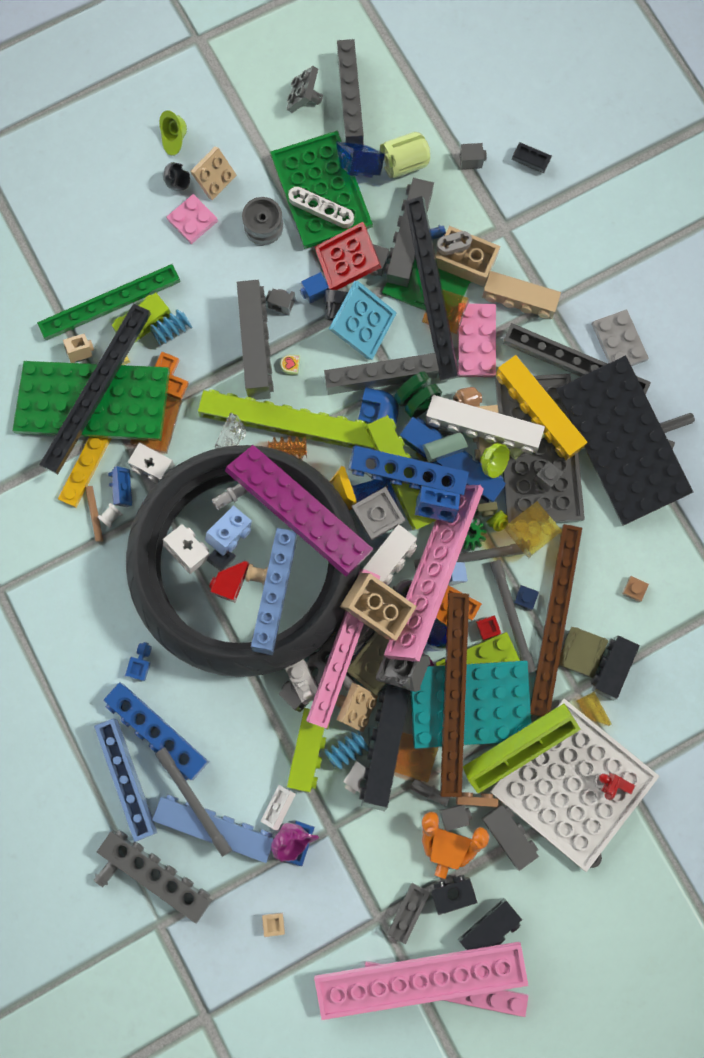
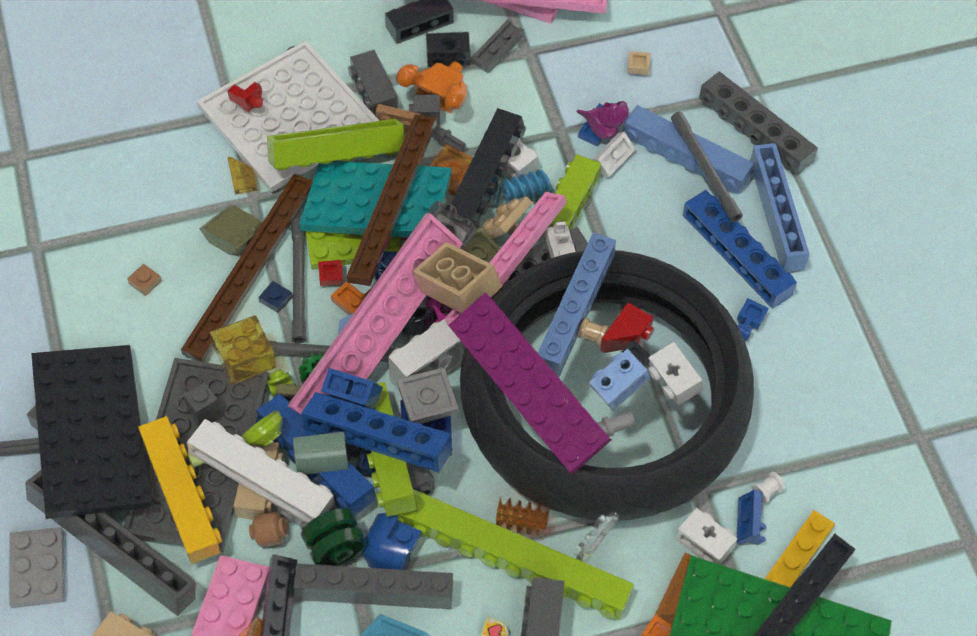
camera: 170 degrees left, 20 degrees down
medium nougat bar [85,486,103,542] -> none
dark grey pin [94,861,119,887] -> none
yellow slope [329,466,357,510] -> none
black brick [591,635,640,700] -> none

